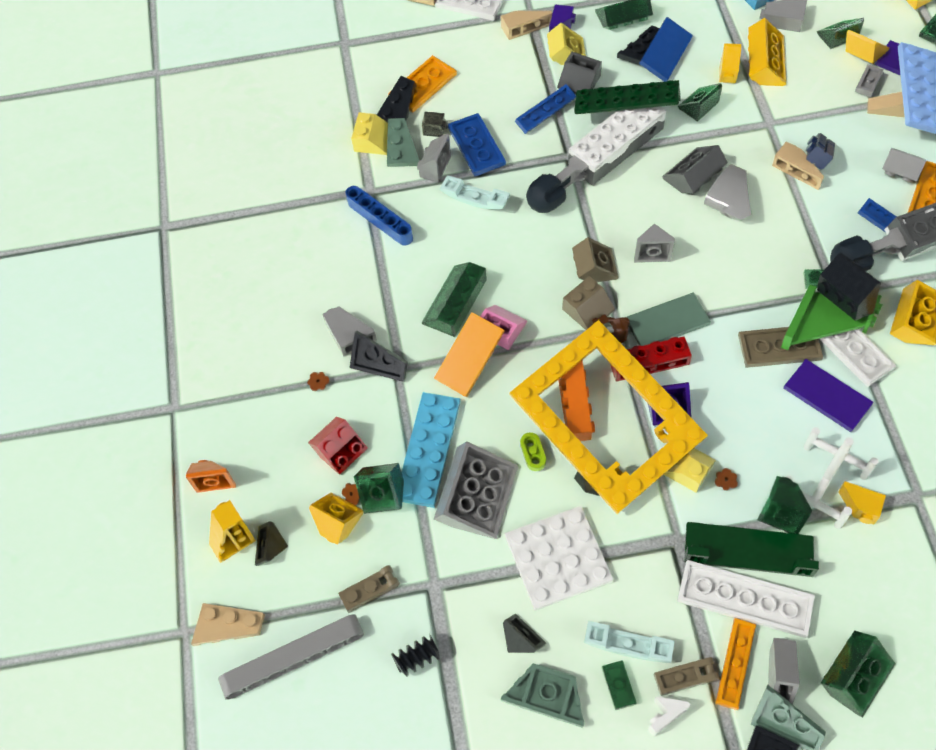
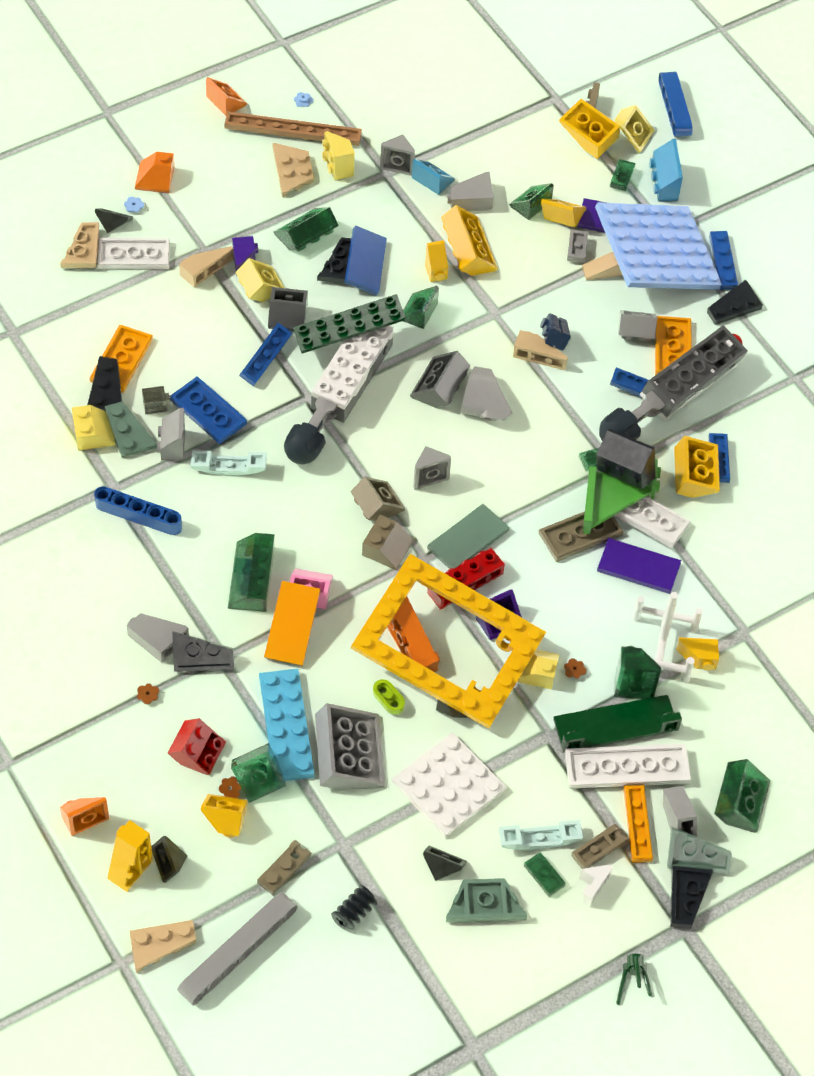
camera: 30 degrees left, 5 degrees down
reddish brown helmet [591,314,630,343] -> none

